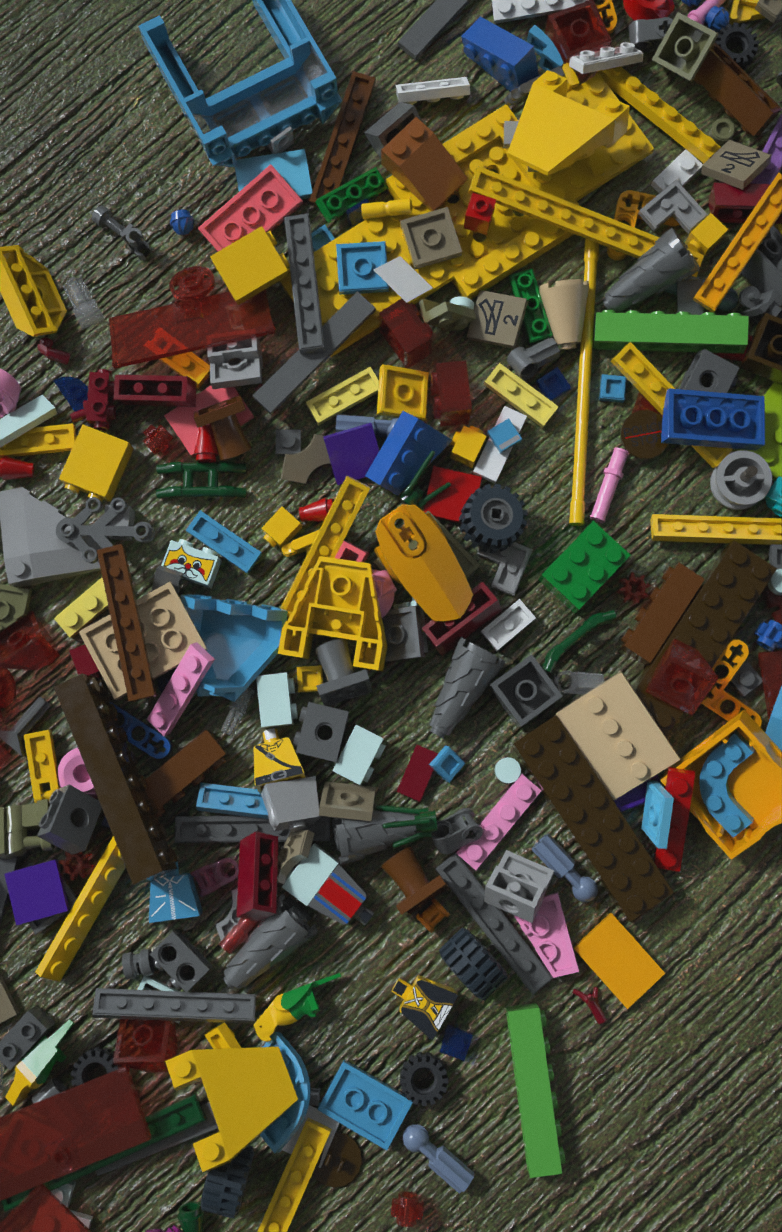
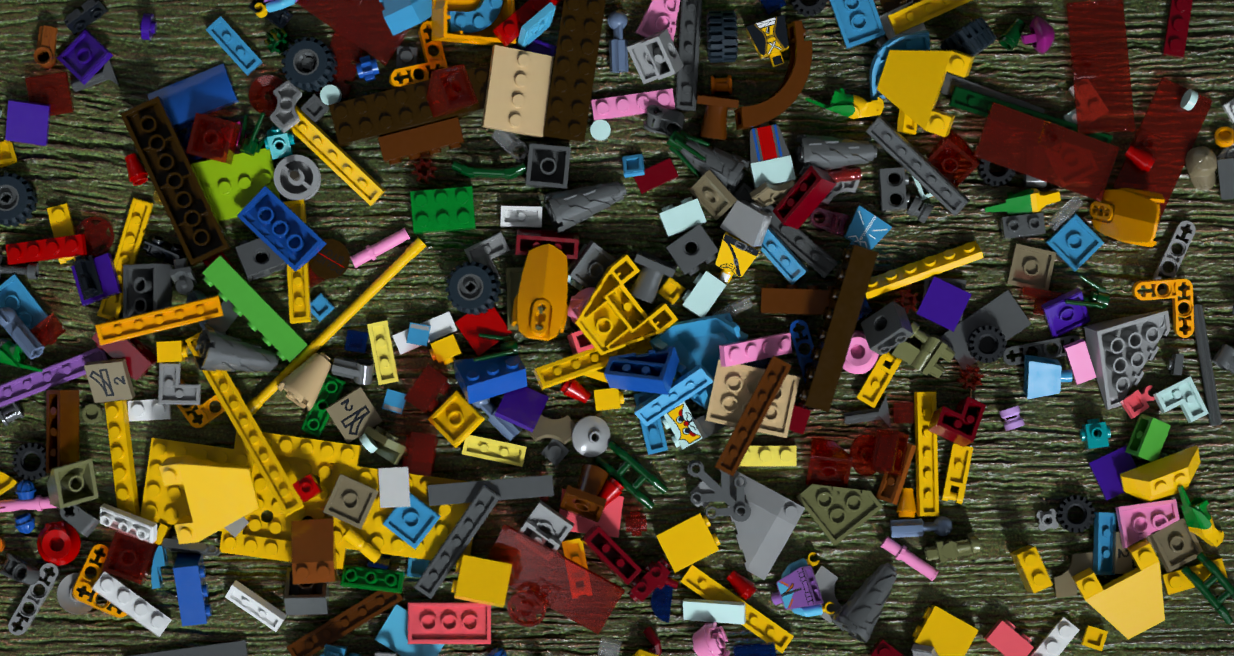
camera: 140 degrees left, 5 degrees up
none -> dark azure tile [382,389,408,414]
none -> light grey dish [571,416,610,457]
none -> blue wedge [604,347,680,395]
none -> dark azure plate [634,364,713,427]
none -> reddish brown arch [734,21,812,130]

